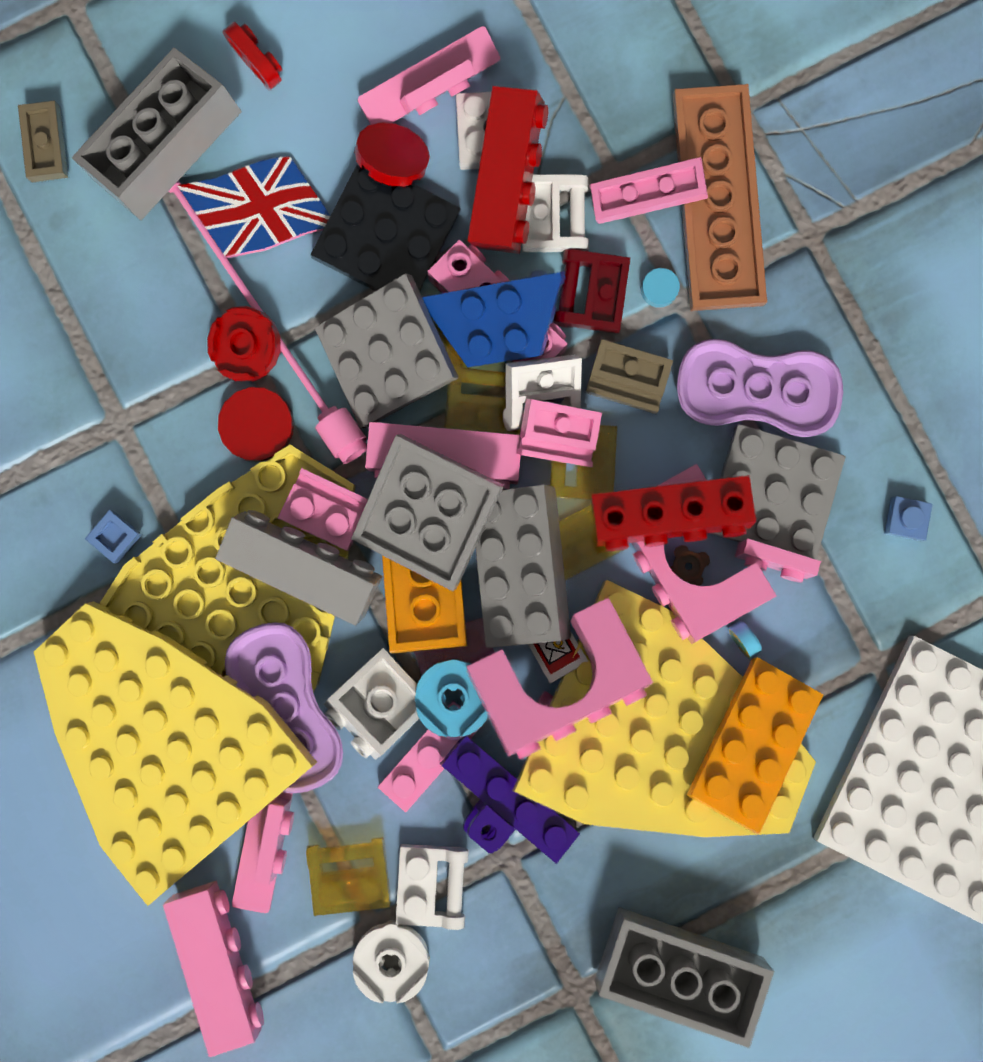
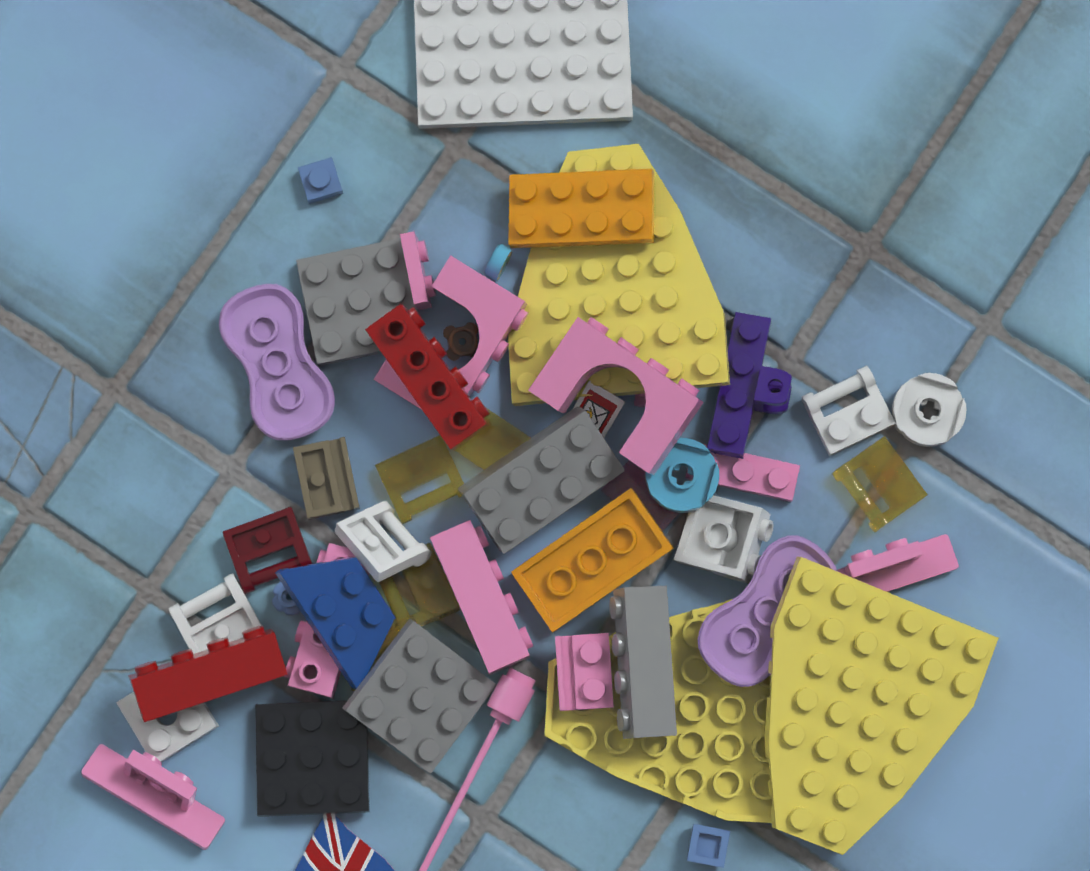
camera: 115 degrees left, 5 degrees down
bright pink brick [163,880,264,1058] -> none
red tile [207,306,281,382] -> none
red tile [218,387,294,462] -> none
light grey plate [351,434,504,591] -> none
red tile [354,122,430,187] -> none
bright pink plate [517,399,602,467] -> none
bright pink plate [590,157,708,224] -> none
light grey brick [594,907,774,1048] -> none
medium azure tile [641,268,680,308] -> none
nougat plate [672,84,767,311] -> none

